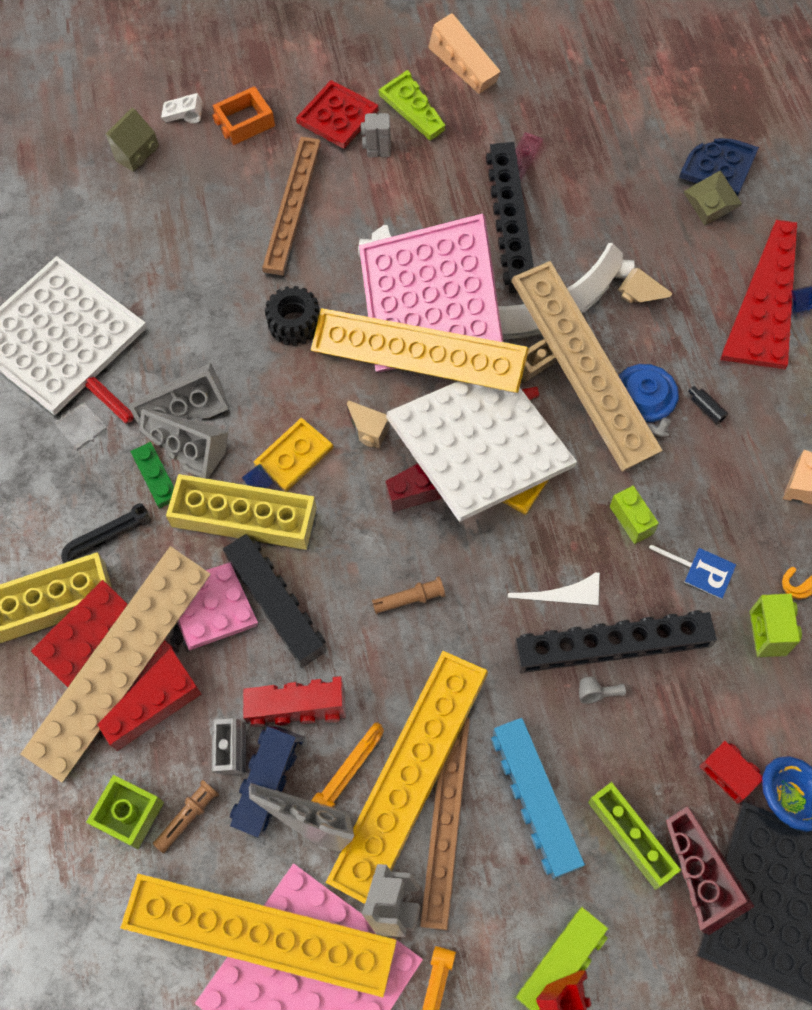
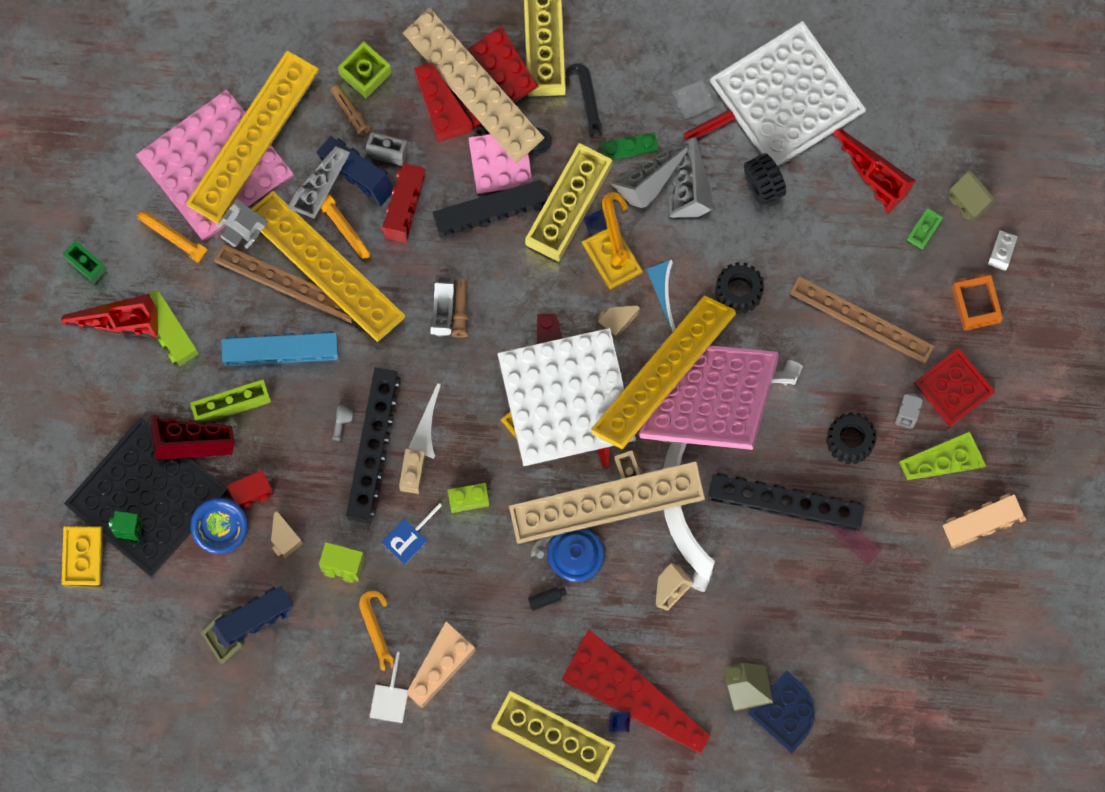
camera: 105 degrees right, 10 degrees up
none -> tan slope [271,512,303,558]
none -> tan brick [399,449,426,494]
none -> light grey arch [430,275,455,336]
none -> light orange piece [602,192,630,266]
none -> dark azure sticker [647,259,675,333]
none -> black tyre [744,153,786,205]
none -> black tyre [826,412,877,464]
none -> red wedge [833,128,916,213]
none -> bright green plate [907,208,943,250]

